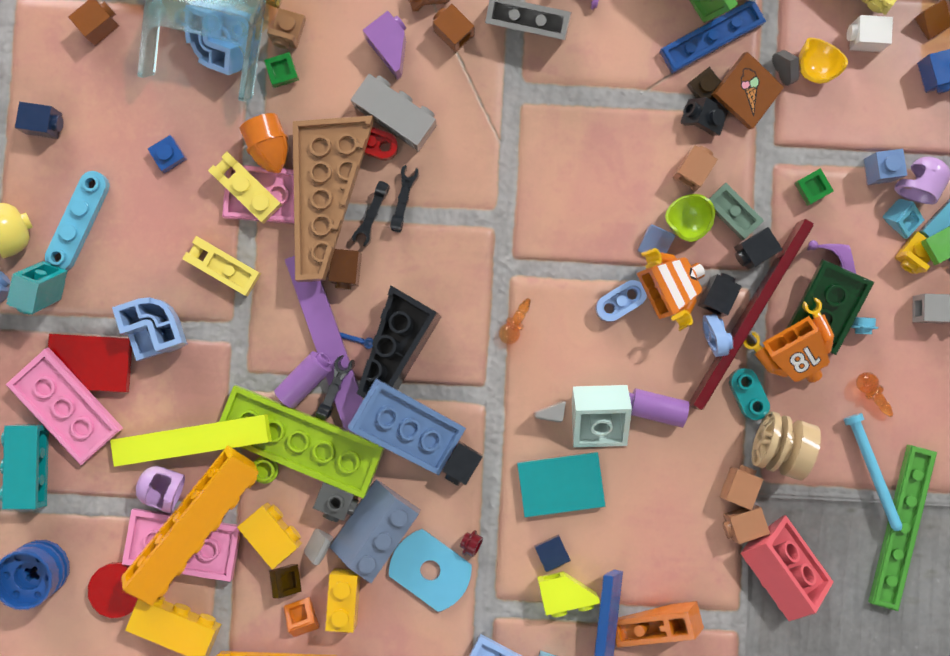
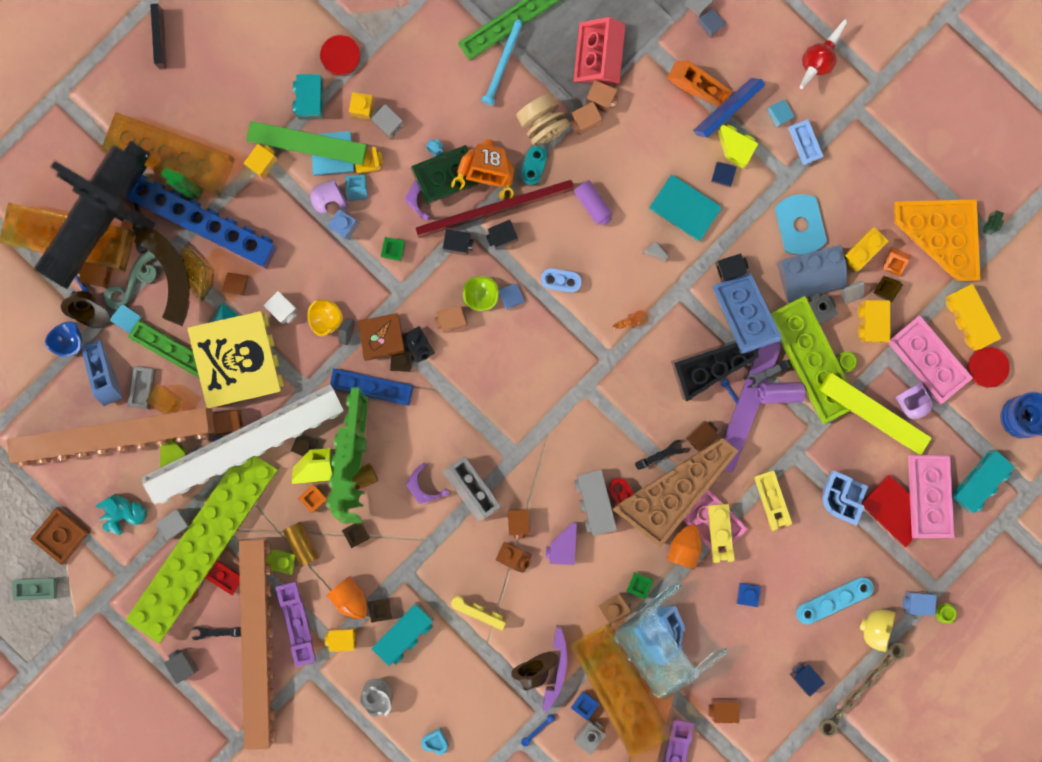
camera: 135 degrees left, 0 degrees up
teal brick [6,261,68,314] -> none
light orange brick [121,445,259,606] -> none
black piece [390,165,419,232] -> none
dark red plate [460,530,483,557] -> none
light aqua slope [572,385,632,448] -> none
torso [636,248,705,331] -> none
light blue plate [702,314,733,357] -> none
sand green plate [709,183,764,241] -> none
clear orange bar [856,372,893,417] -> none

